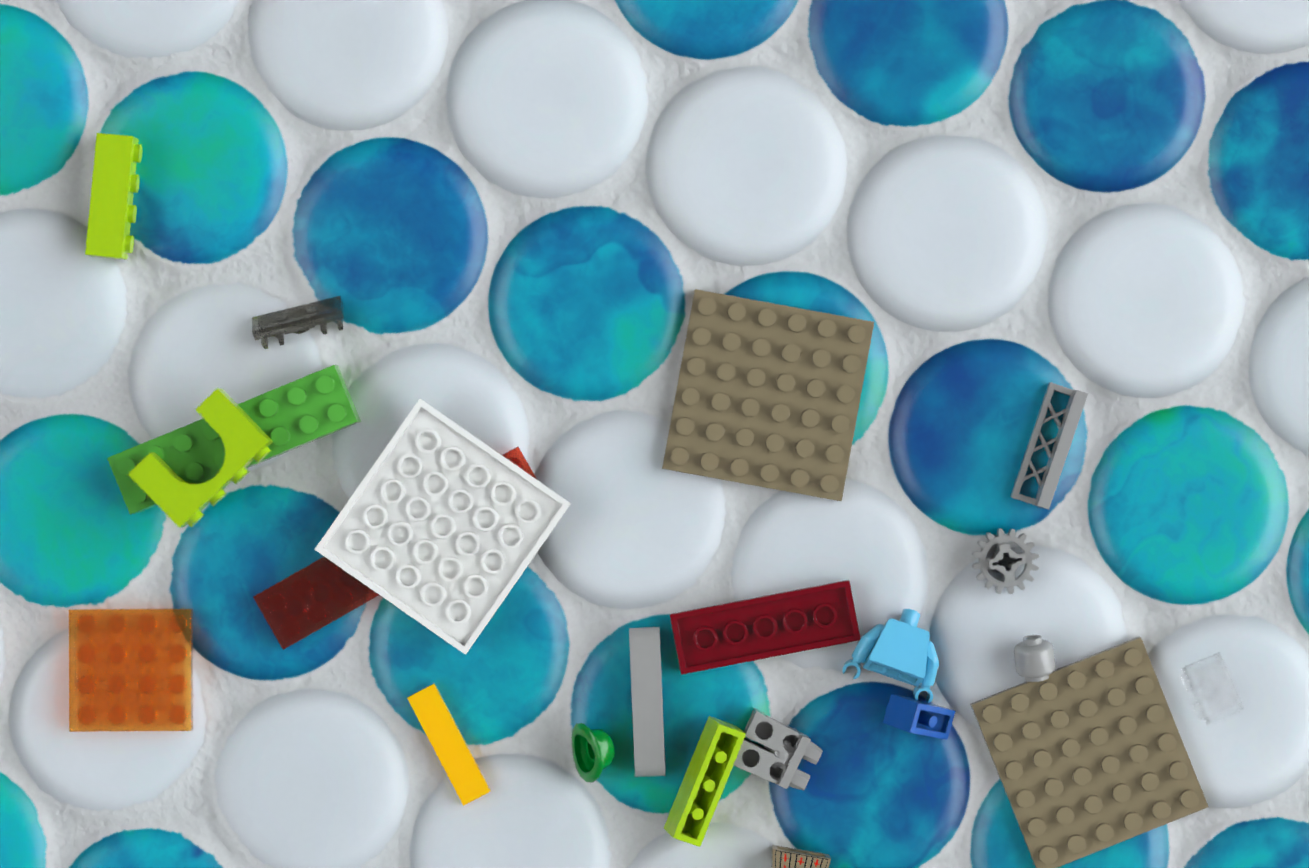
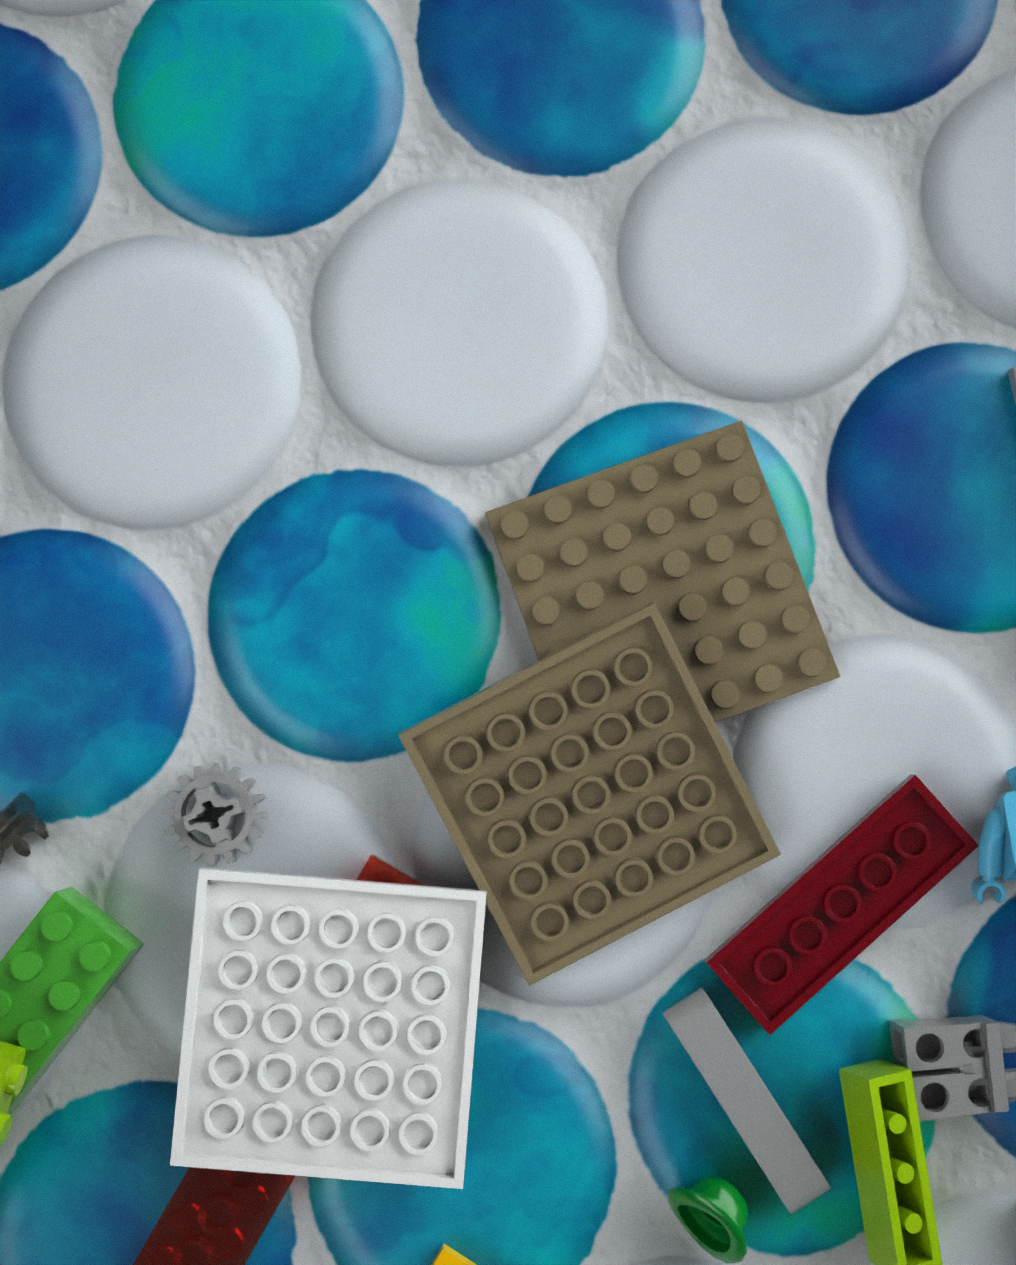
camera: 35 degrees left, 5 degrees down
none -> light grey gear [162,763,268,866]
none -> dark tan plate [398,602,781,986]

